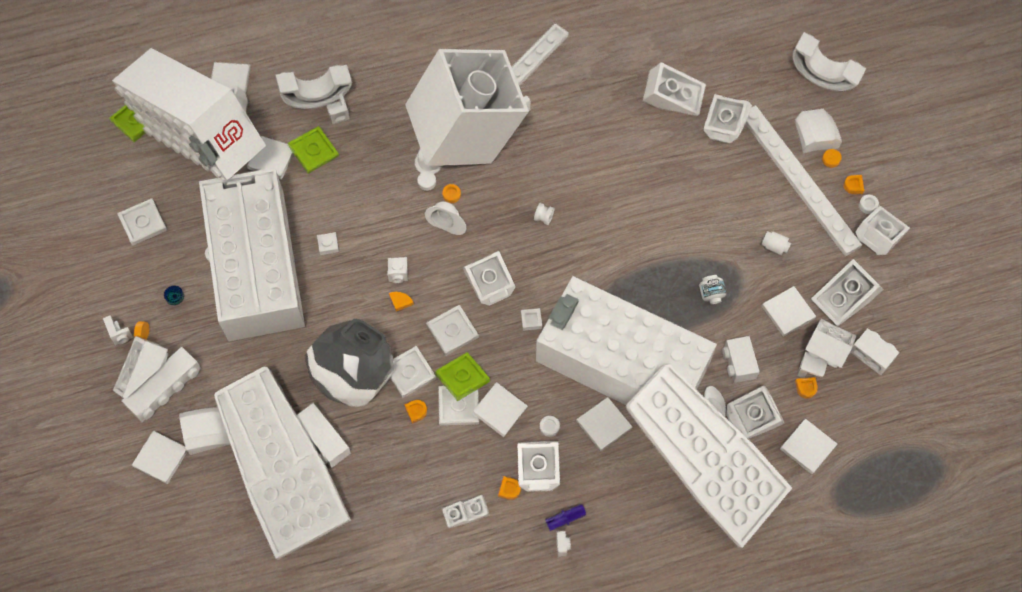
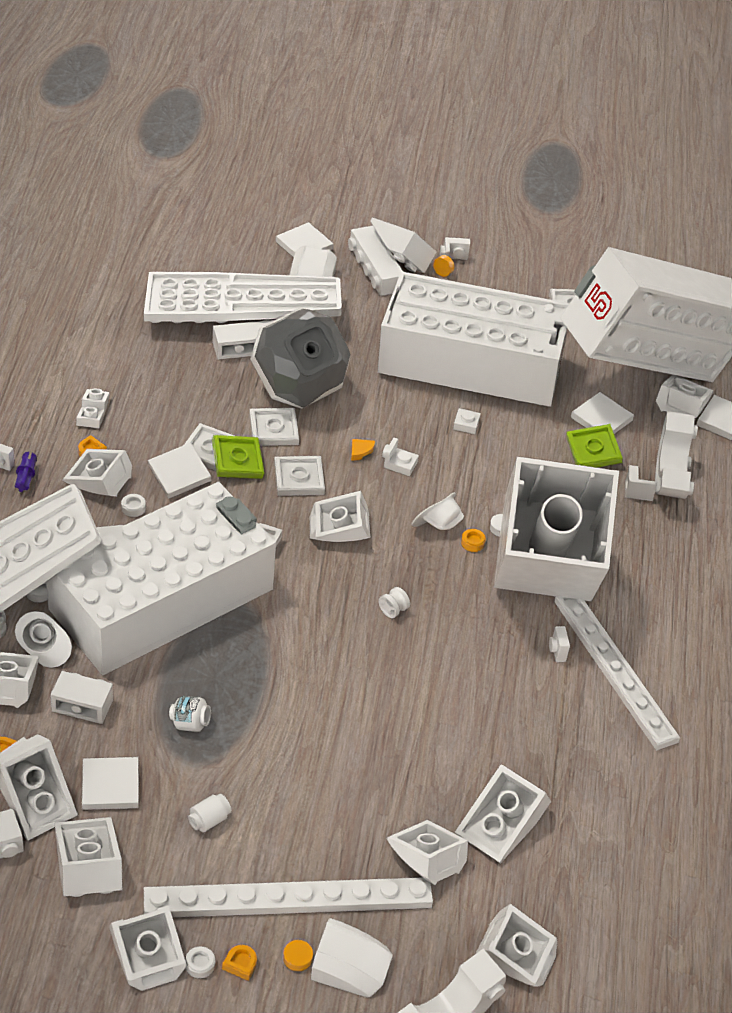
camera: 110 degrees right, 20 degrees down
light orange tile [404,400,427,424] -> none
none -> white slope [476,904,557,987]

